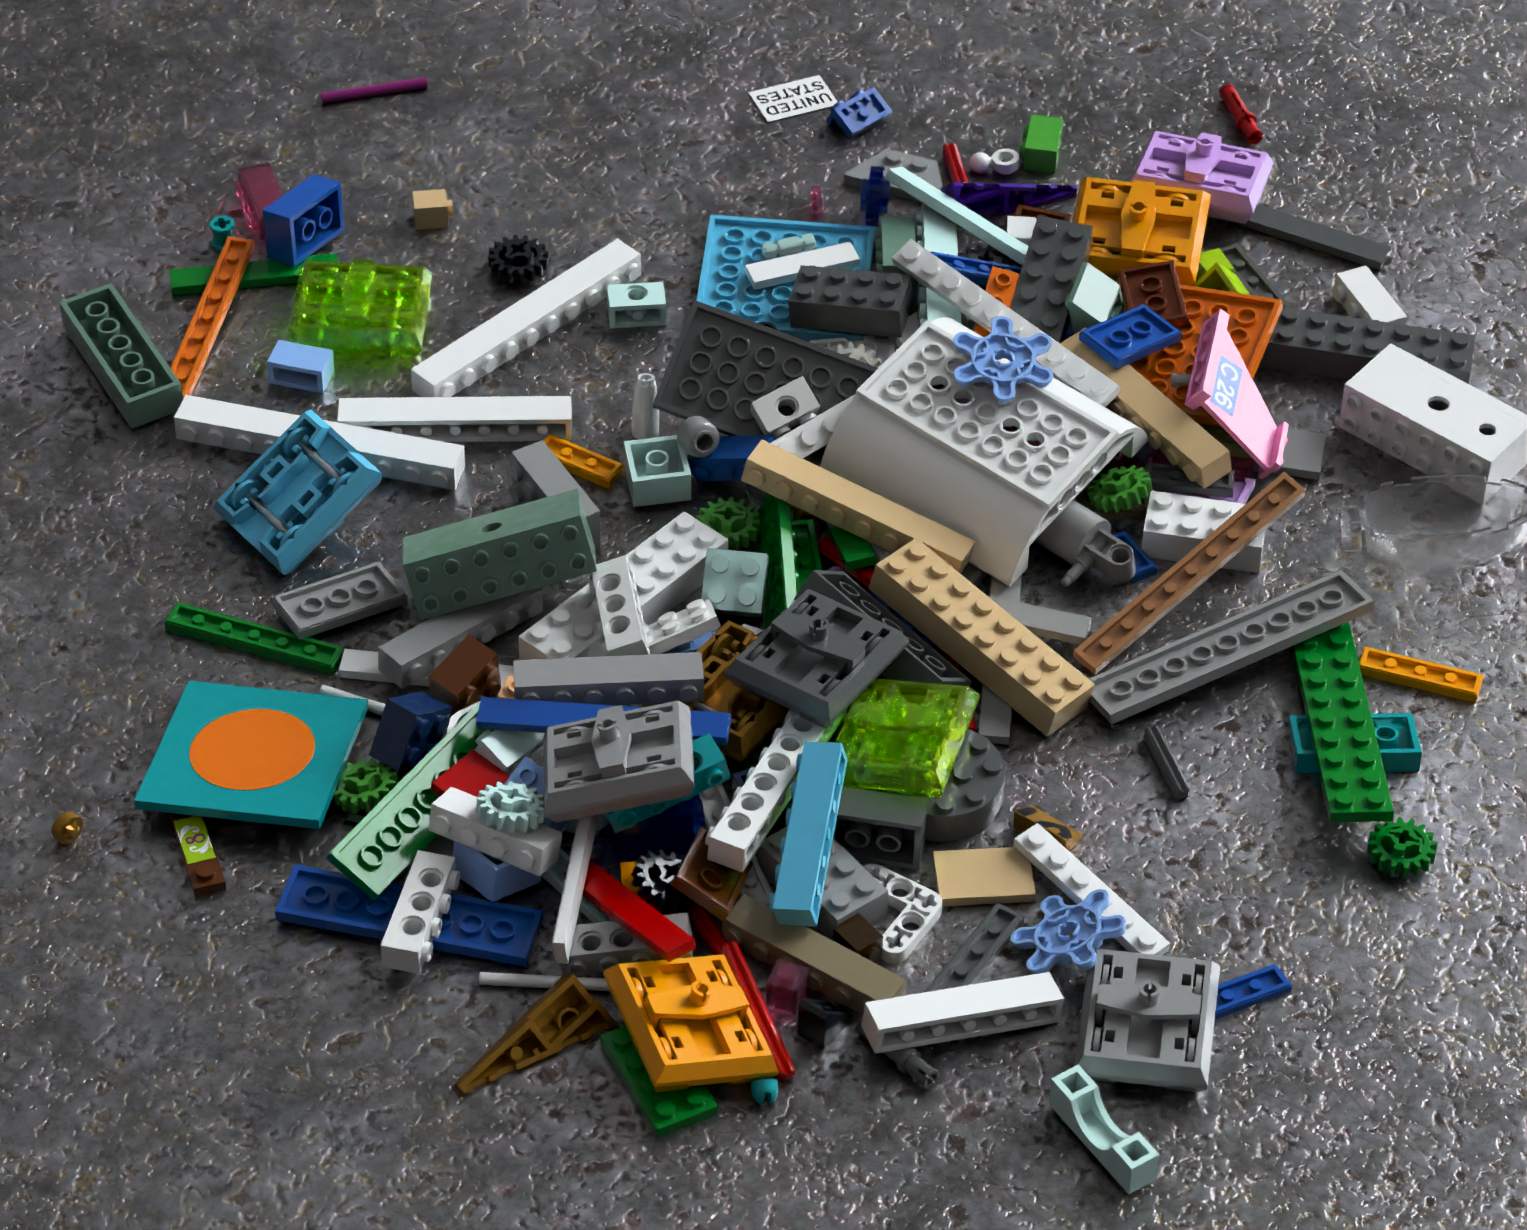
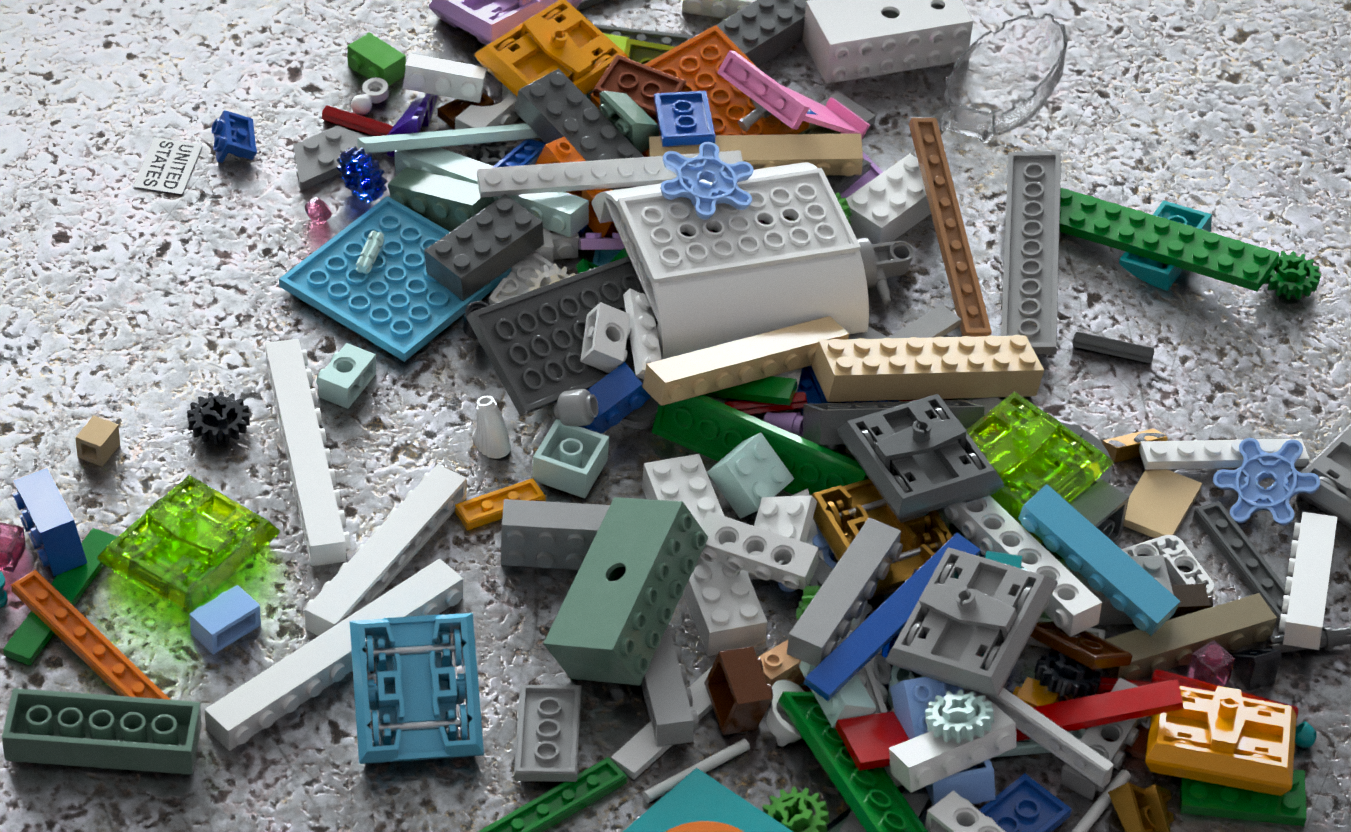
camera: 60 degrees left, 0 degrees up
dark blue brick [369,691,452,772] -> none
bright green gear [696,497,760,551] -> none
white tile [745,242,860,290] -> none
light orange tile [1359,646,1484,703] -> none
none -> white brick [403,54,487,103]

